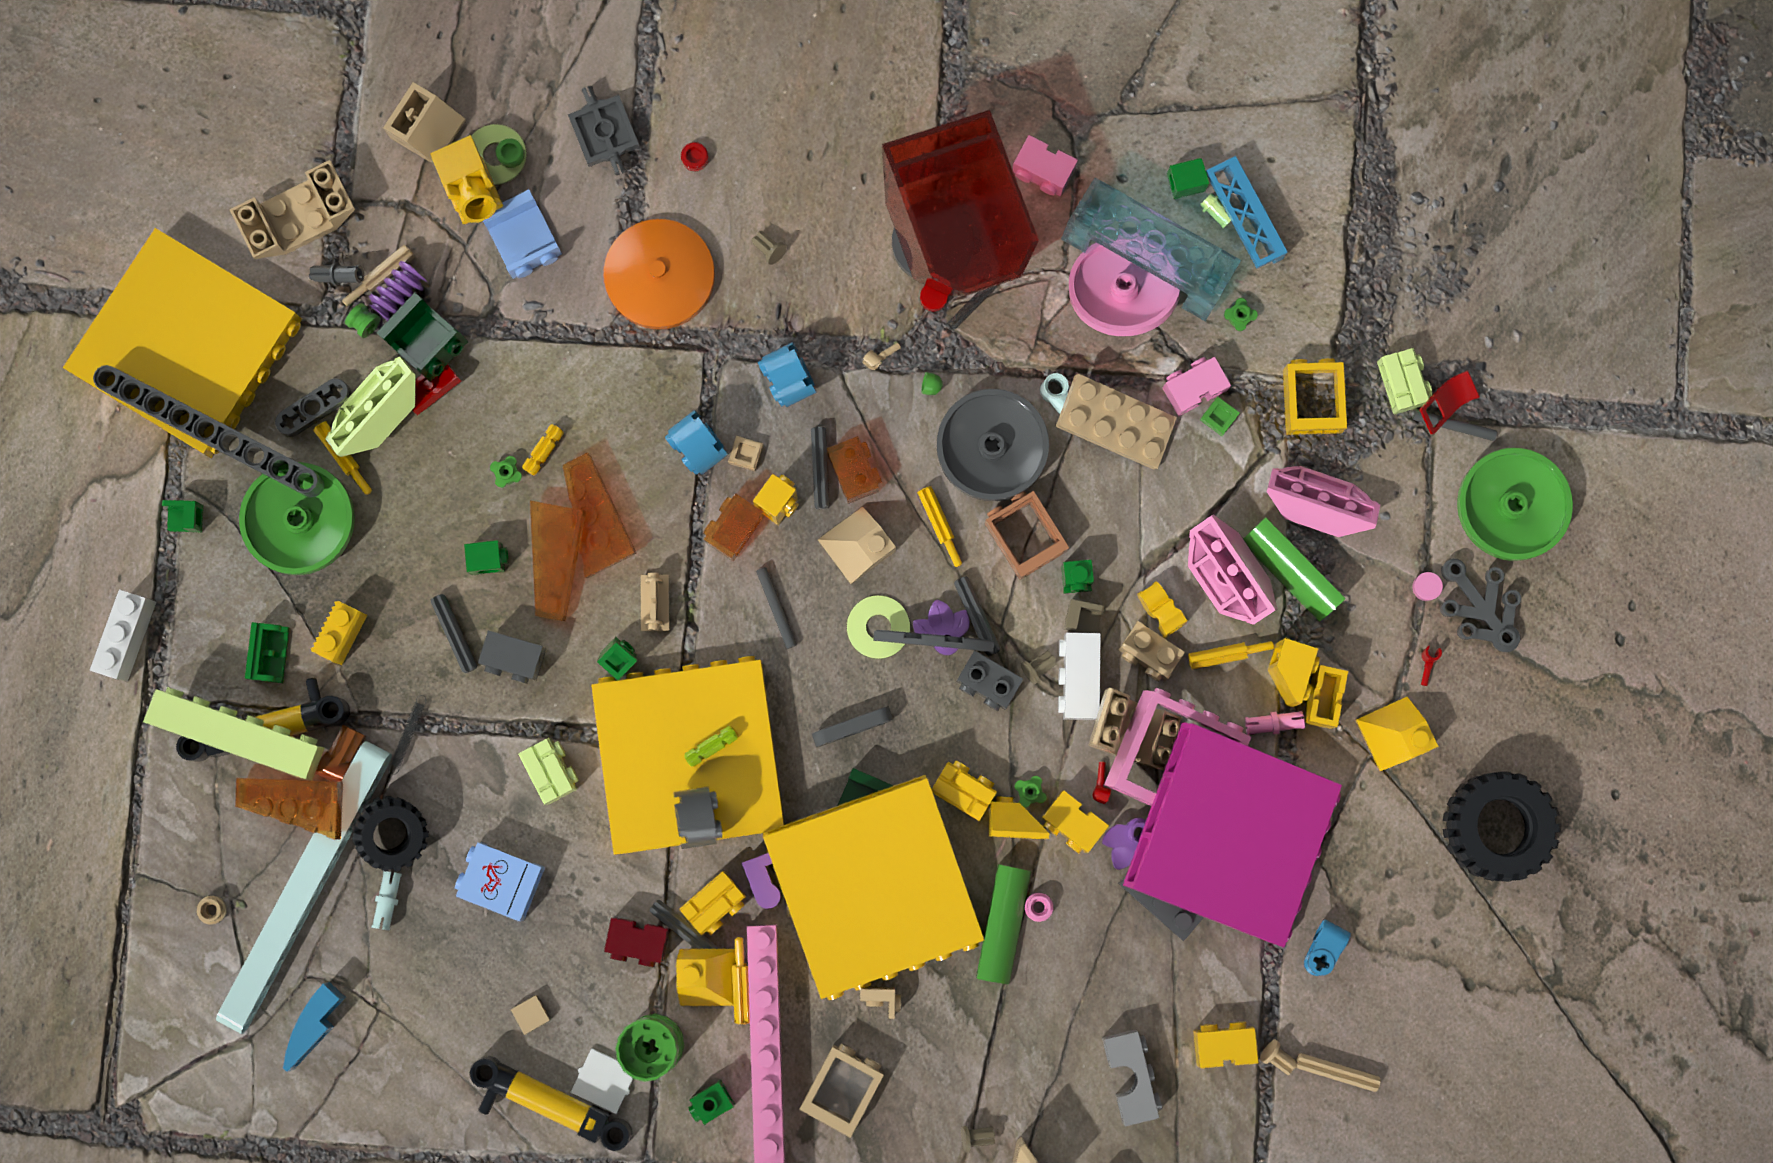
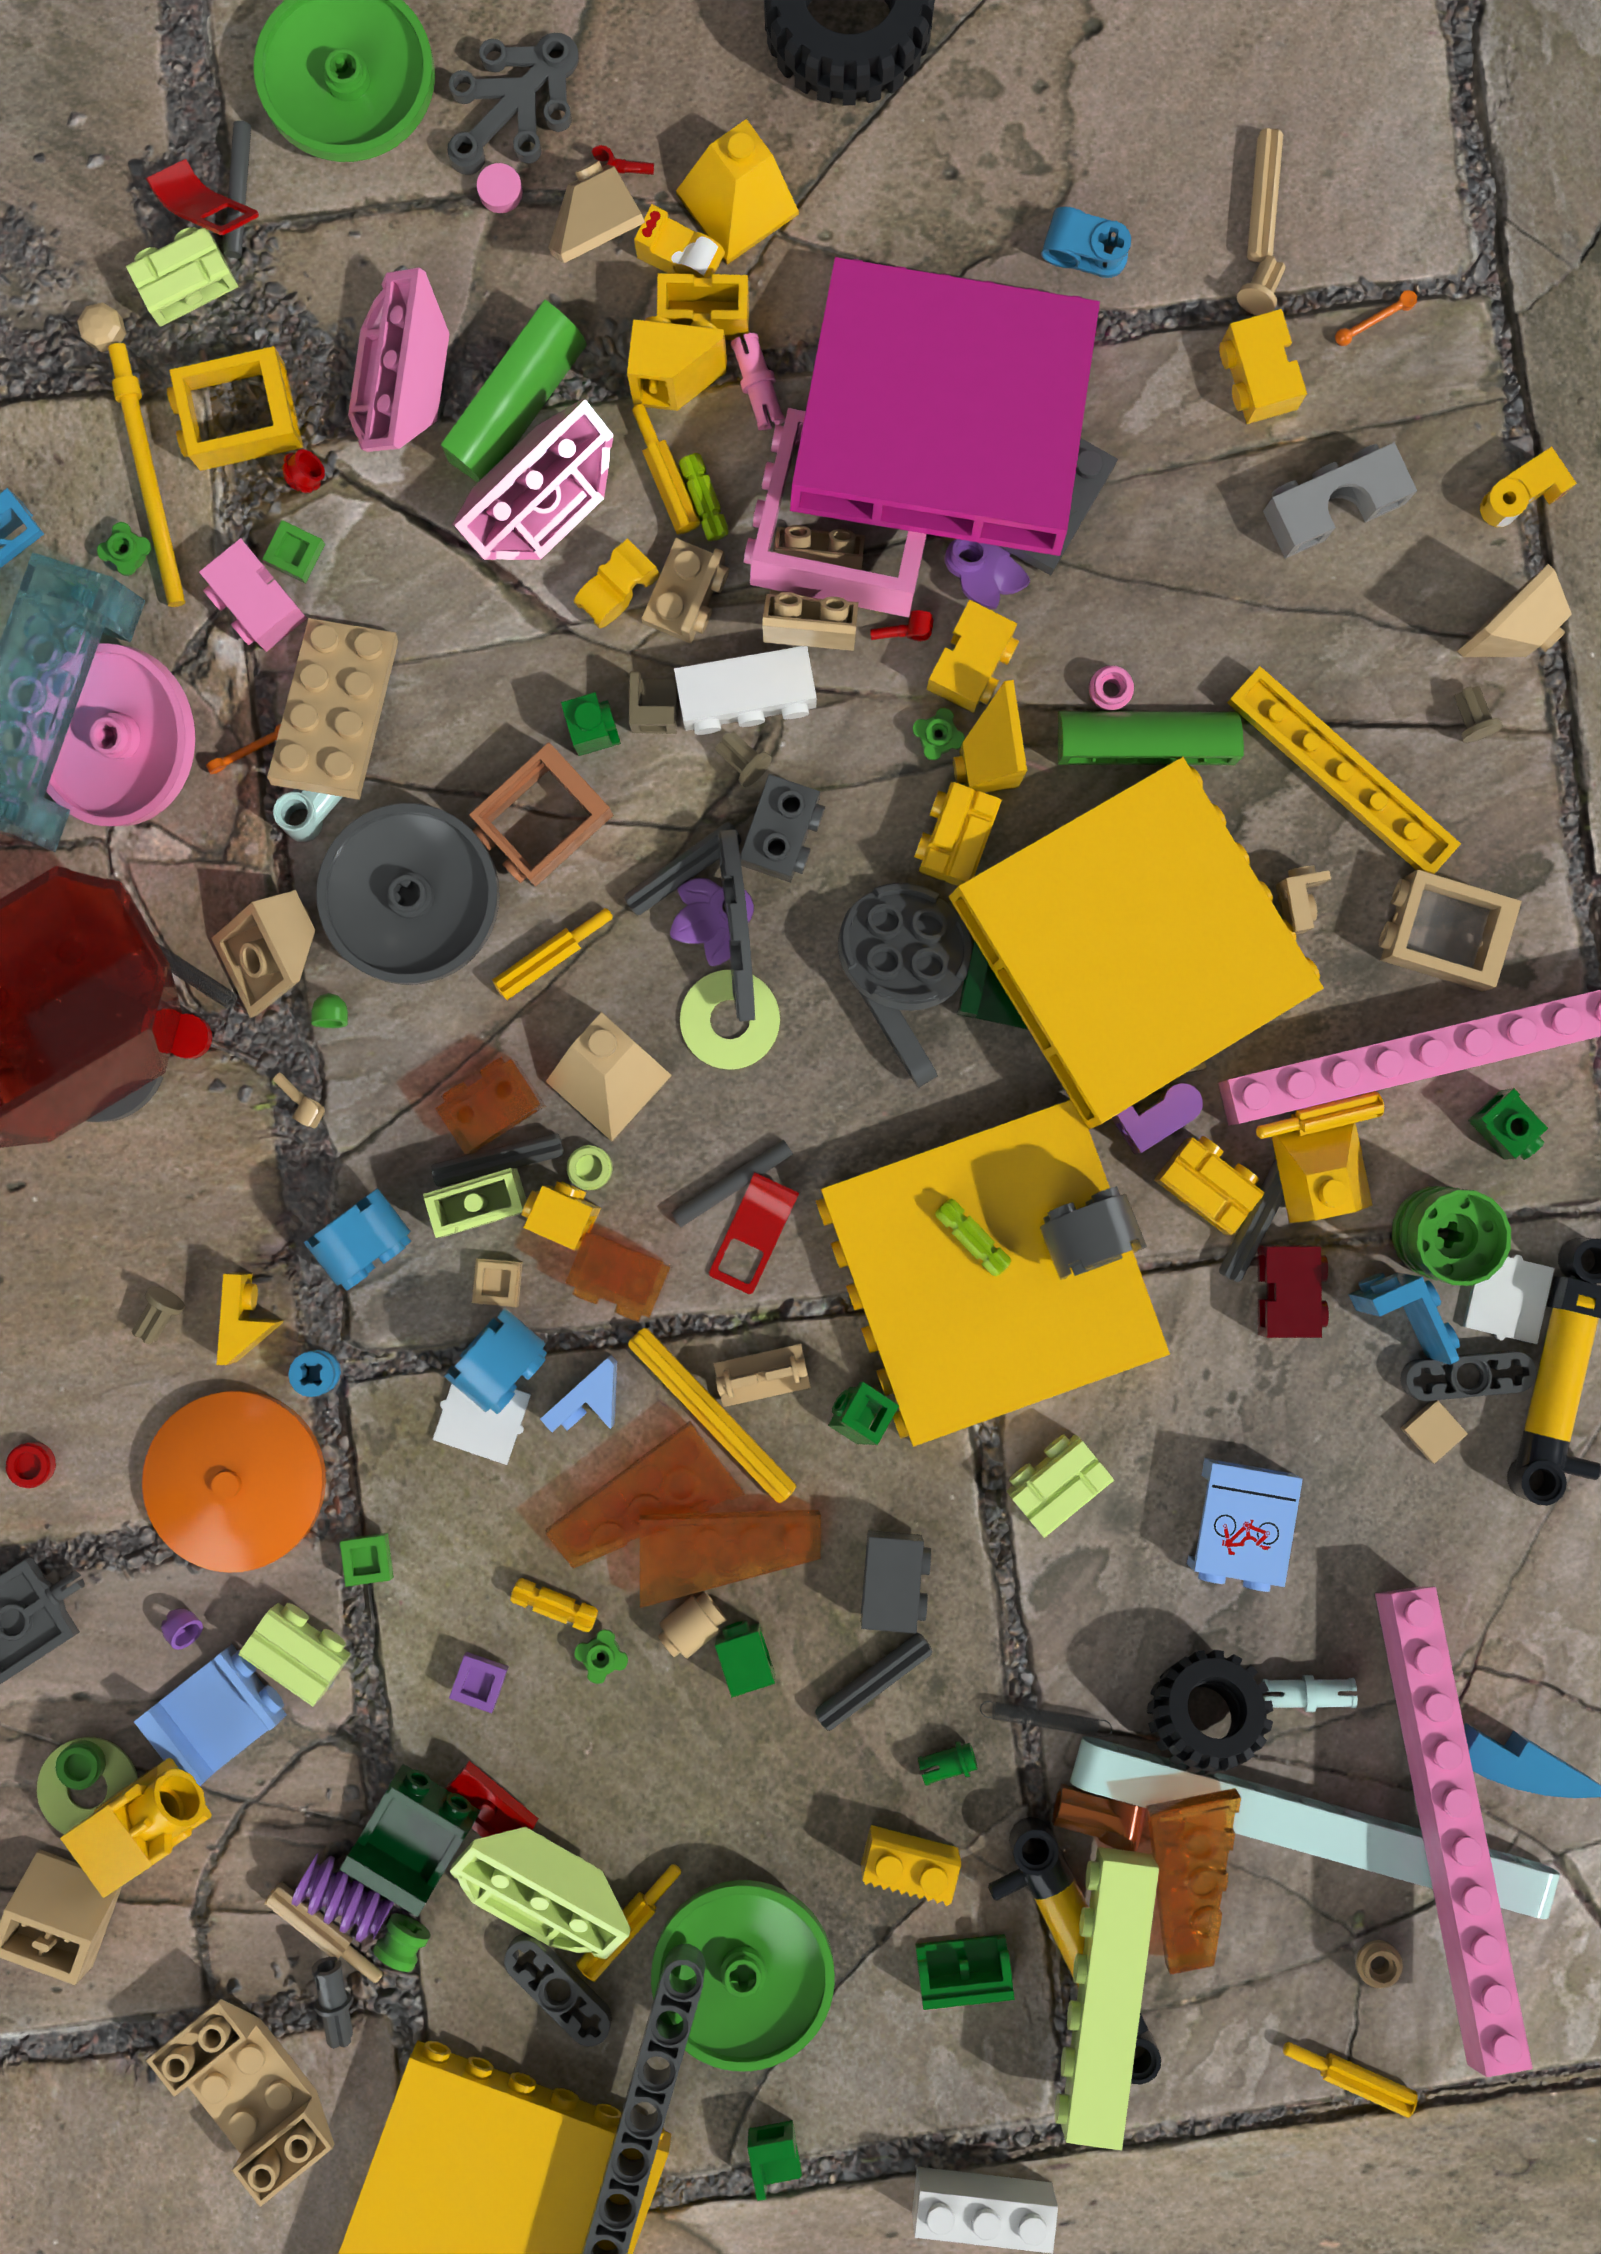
camera: 100 degrees left, 5 degrees up
none -> tan tile [77,302,126,352]
none -> yellow bar [108,343,186,607]
none -> medium lavender hinge [161,1608,203,1650]
none -> orange hinge [206,723,281,774]
none -> tan slope [211,890,315,1018]
none -> yellow slope [216,1272,284,1365]
none -> yellowish green brick [238,1603,351,1707]
none -> red plate [282,449,325,493]
none -> dark azure wheel [288,1349,341,1397]
none -> bright green plate [340,1533,394,1587]
none -> yellowish green brick [423,1168,527,1238]
none -> white piece [433,1369,531,1465]
none -> medium lavender plate [449,1652,509,1713]
none -> light blue slope [540,1355,617,1432]
none -> tan slope [548,160,645,263]
none -> yellowish green tile [567,1145,613,1190]
none -> yellow axle [628,1327,796,1503]
none -> yellow leg [634,204,725,278]
none -> tan brick [658,1591,727,1659]
none -> lime axle [679,453,729,541]
none -> red piece [709,1172,799,1294]
none -> dark grey tile [838,883,973,1011]
none -> green pin [918,1741,978,1786]
none -> yellow plate [1227,666,1461,874]
none -> yellow axle [1283,2041,1418,2118]
none -> orange hinge [1335,290,1417,346]
none -> dark azure bracket [1348,1272,1460,1365]
none -> bright pink brick [1375,1587,1533,2077]
none -> dark grey beam [1400,1350,1537,1401]

